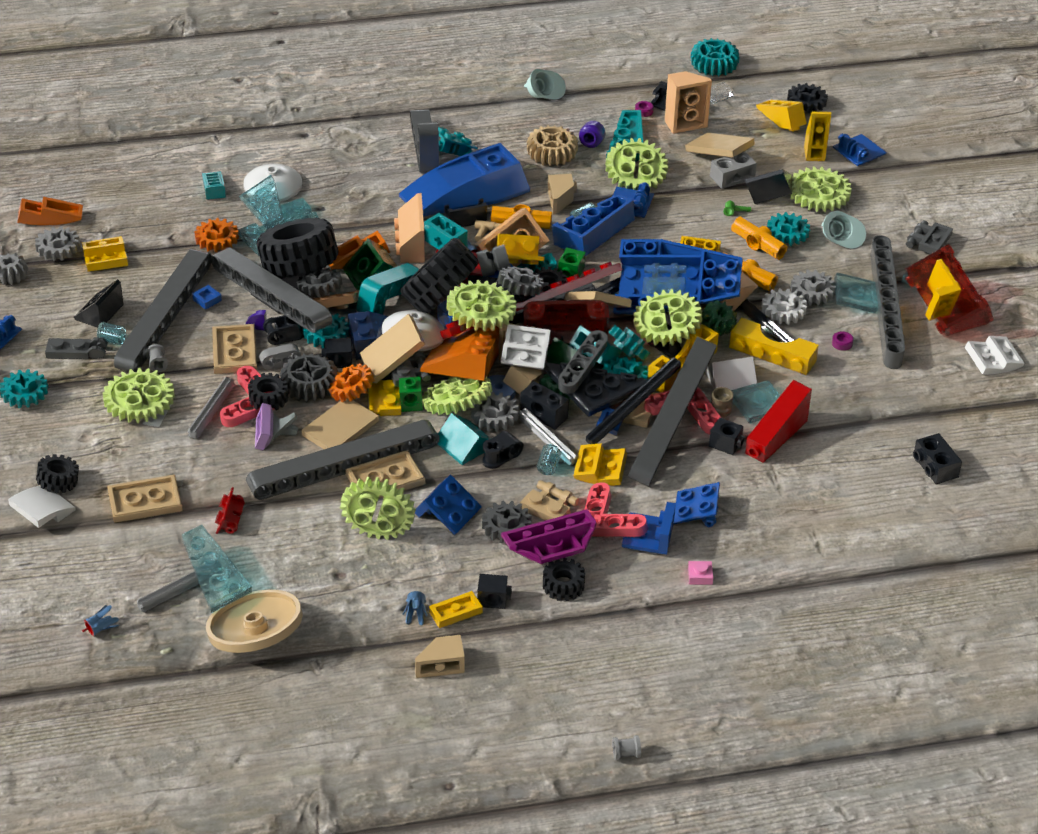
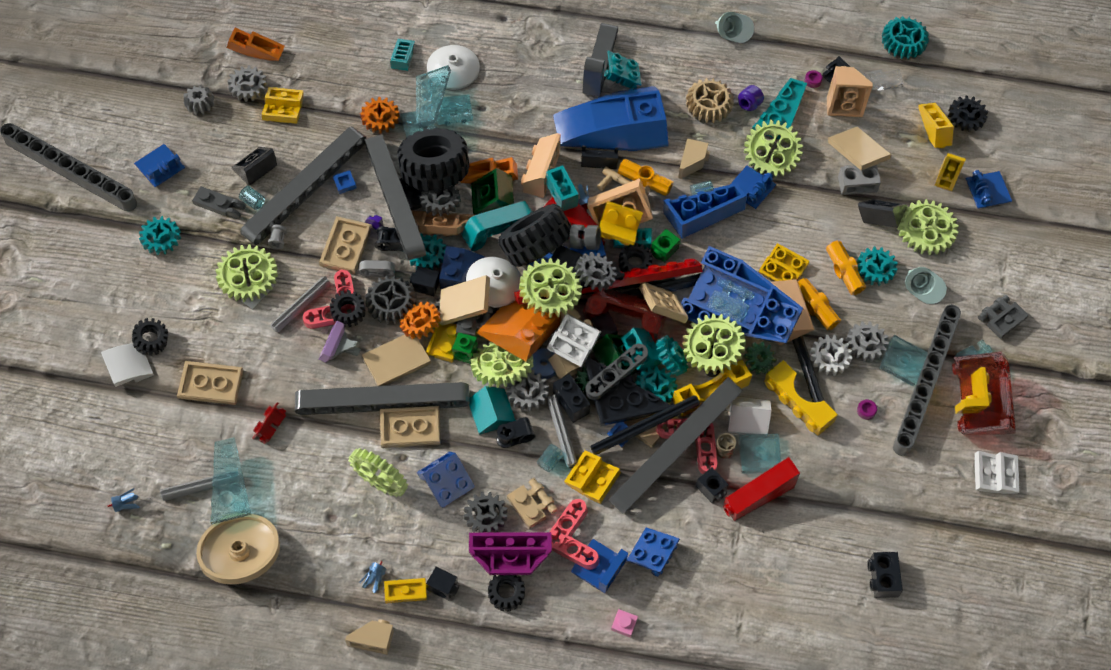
camera: 20 degrees right, 20 degrees up
bright green hand [723,200,751,216] -> none

